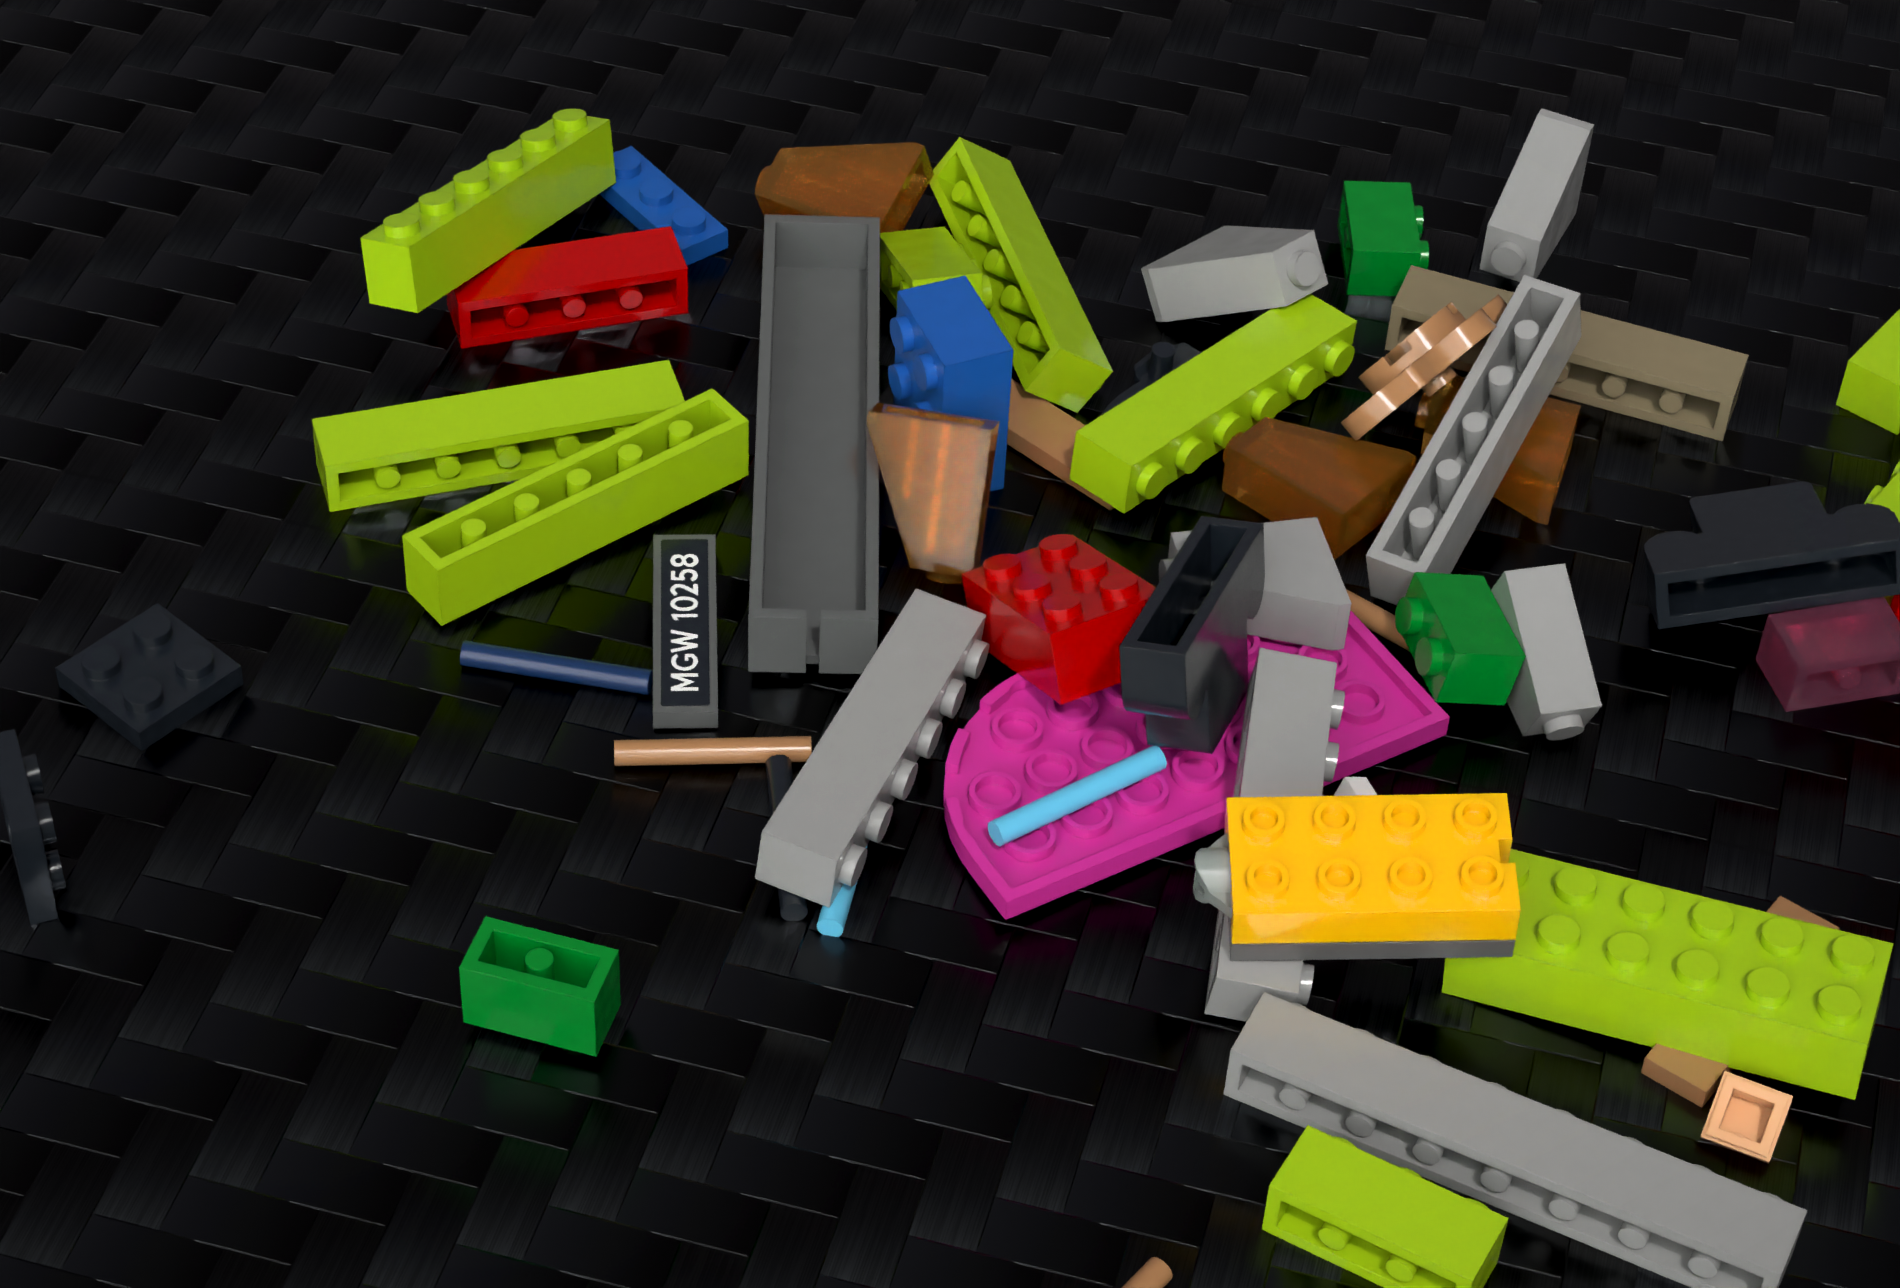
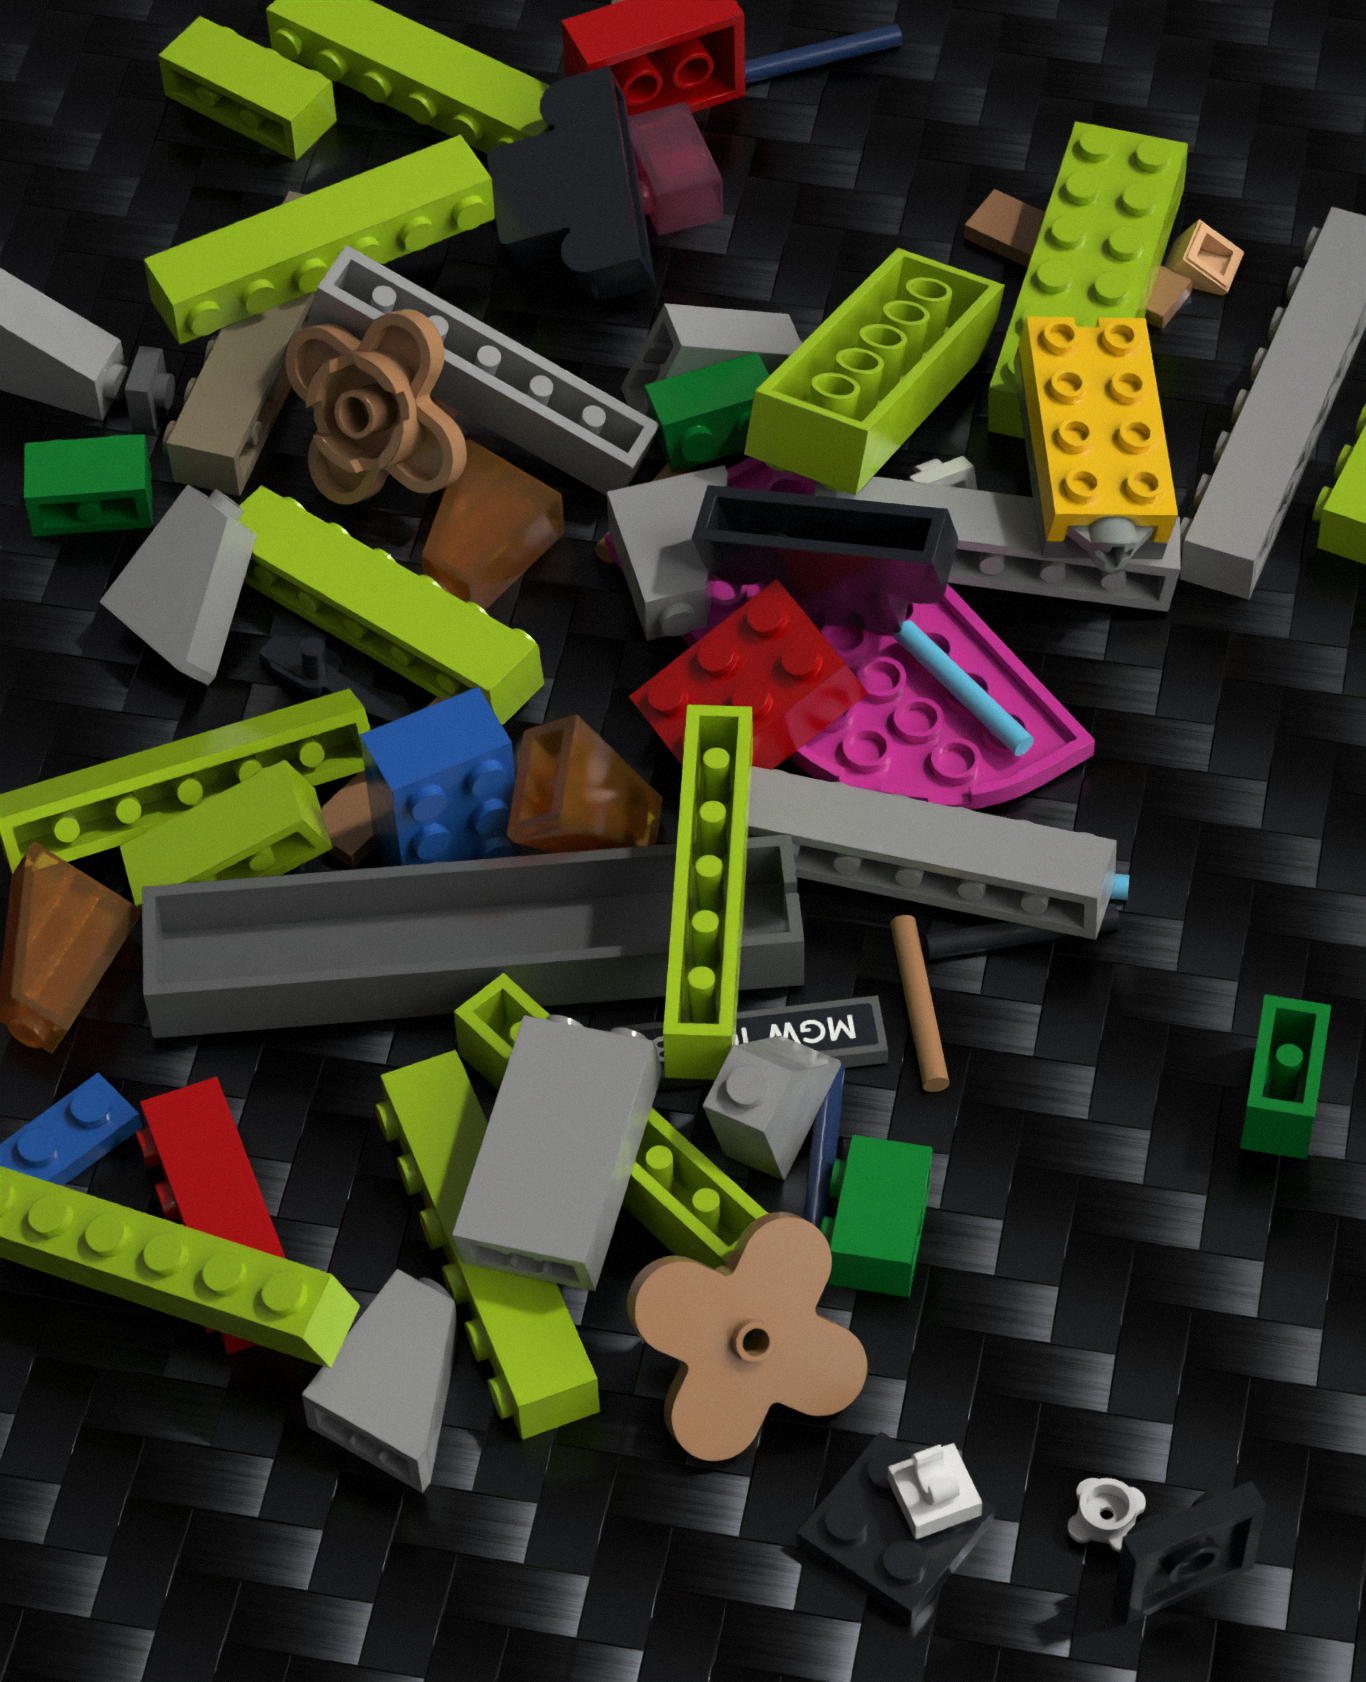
camera: 90 degrees left, 10 degrees up
none -> dark grey plate [124,346,175,431]
none -> lime brick [144,135,495,345]
none -> light grey slope [302,1269,459,1493]
none -> light grey brick [452,1015,663,1291]
none -> medium nougat plant [627,1212,867,1461]
none -> lime brick [663,705,753,1080]
none -> light grey slope [703,1035,841,1181]
none -> lime brick [744,248,1005,495]
none -> green brick [821,1135,933,1297]
none -> white tile [888,1443,982,1539]
none -> white plate [1068,1478,1146,1552]

